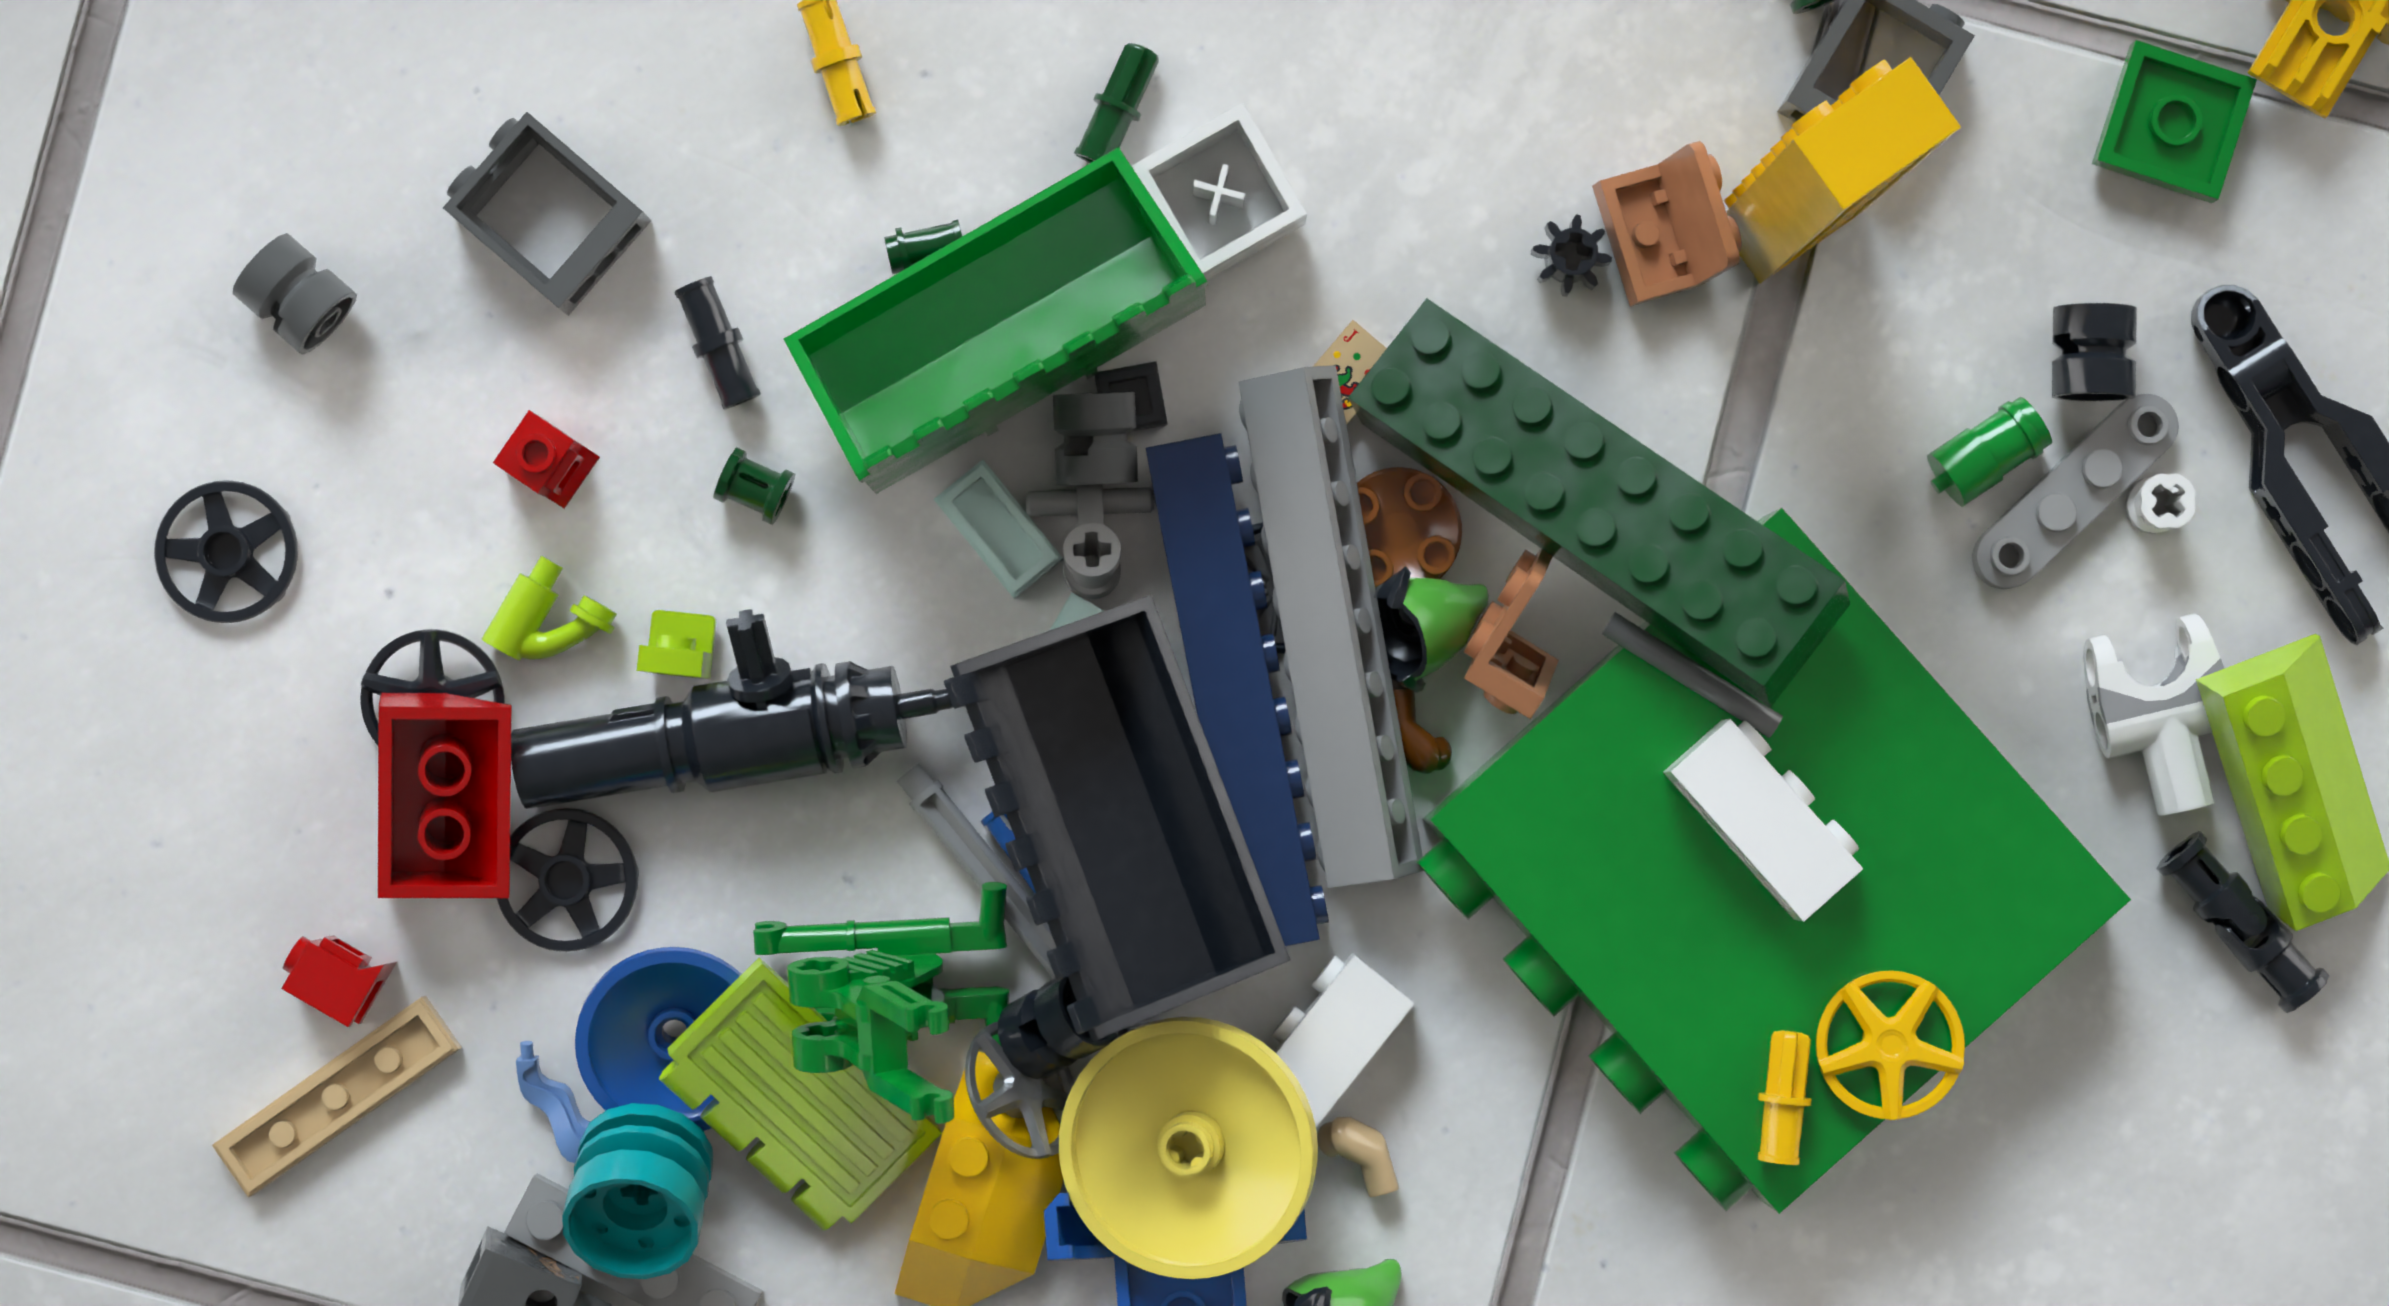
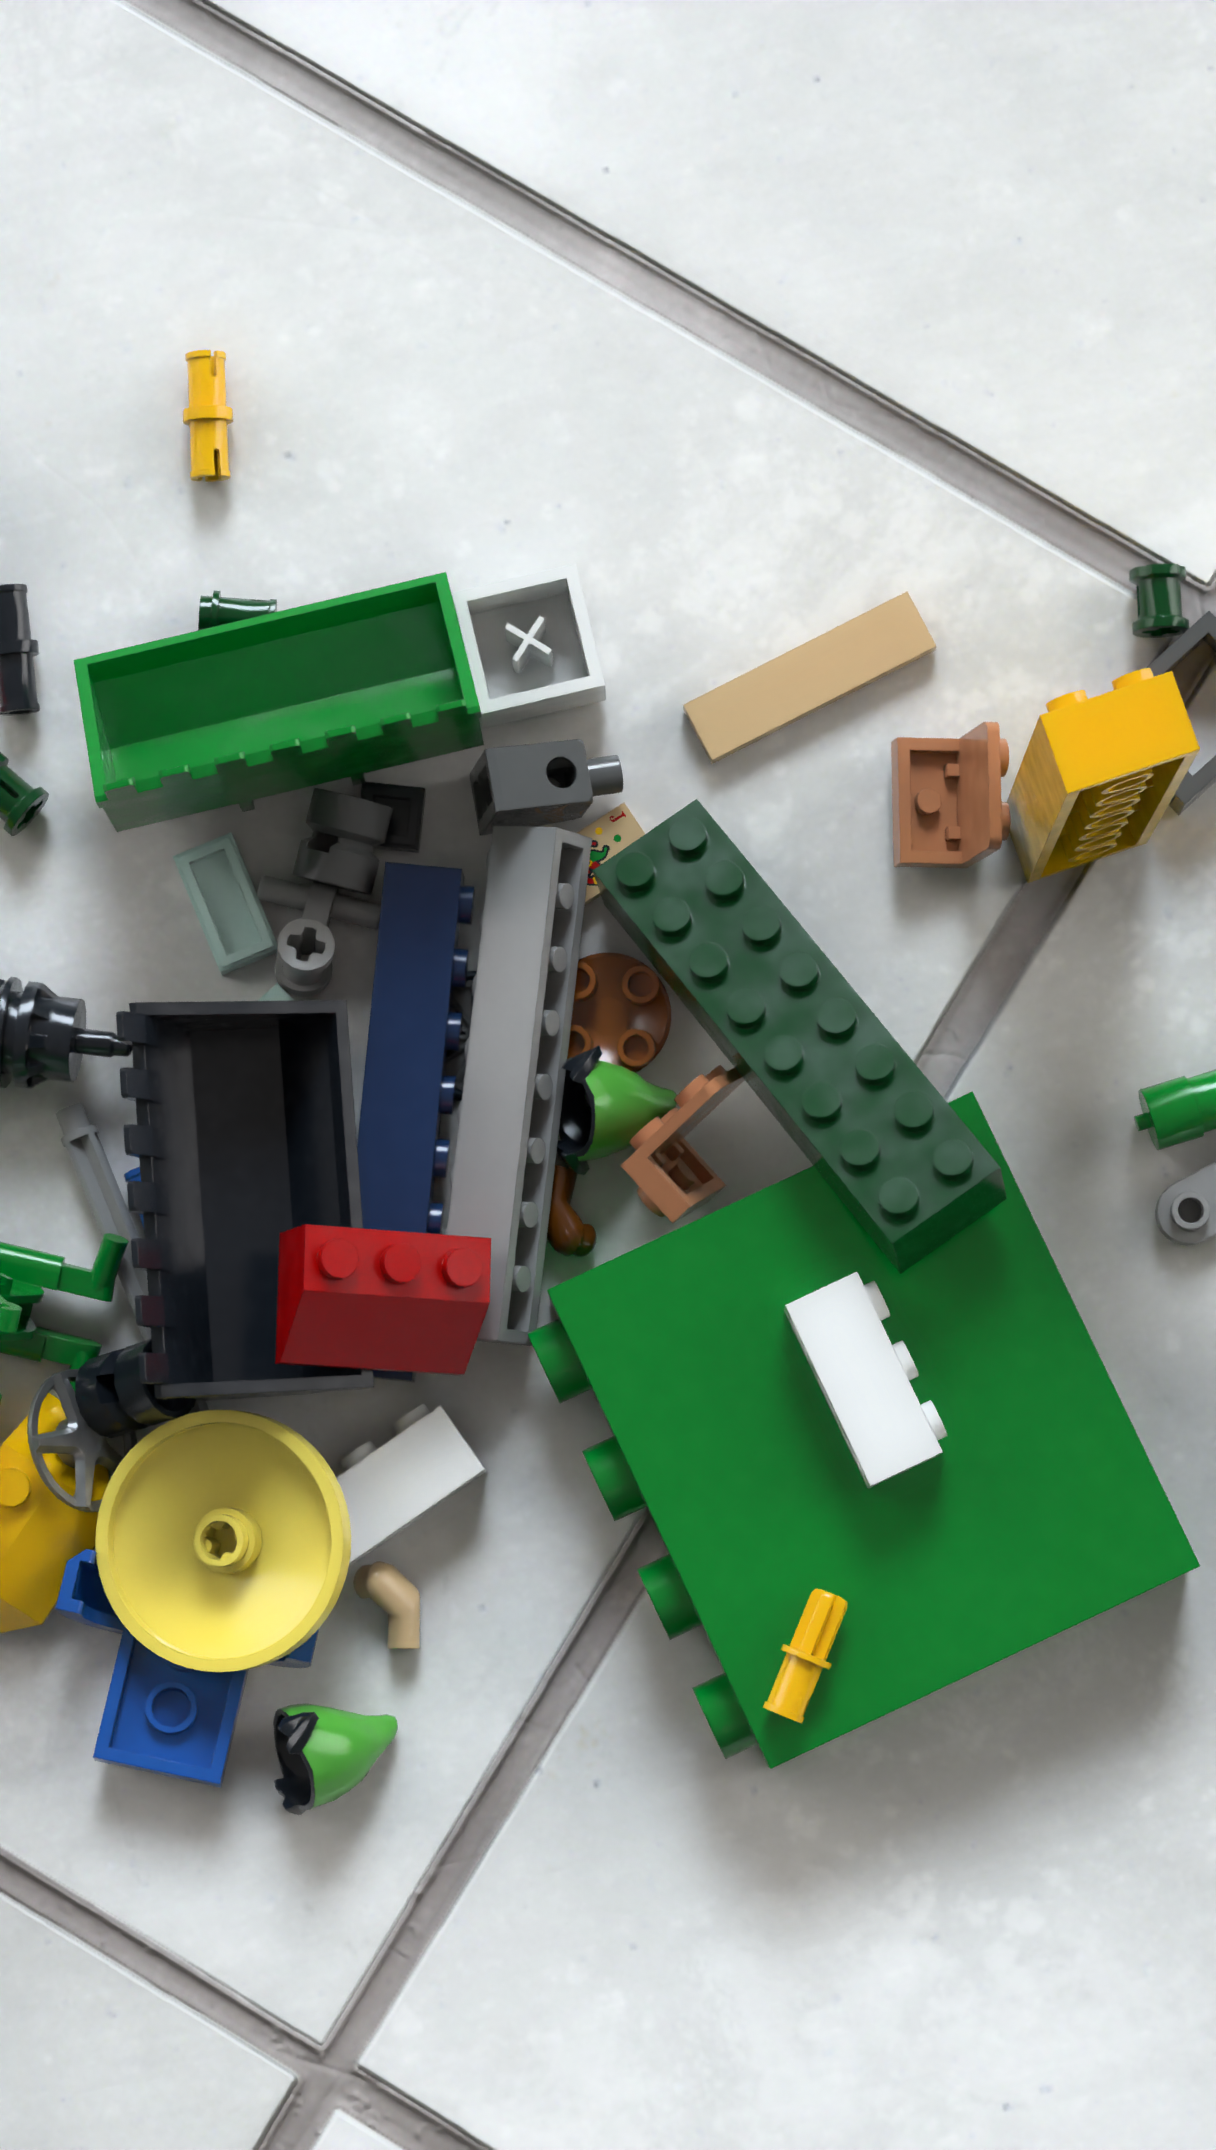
camera: 25 degrees right, 5 degrees down
dark green axle [1074,43,1159,163] -> none
black gear [1530,214,1612,297] -> none
dark grey bar [1601,612,1783,738] -> none
yellow wheel [1816,971,1965,1120] -> none
none -> red slope [275,1224,491,1375]
none -> dark grey torso [469,739,623,836]
none -> tan tile [683,591,937,764]

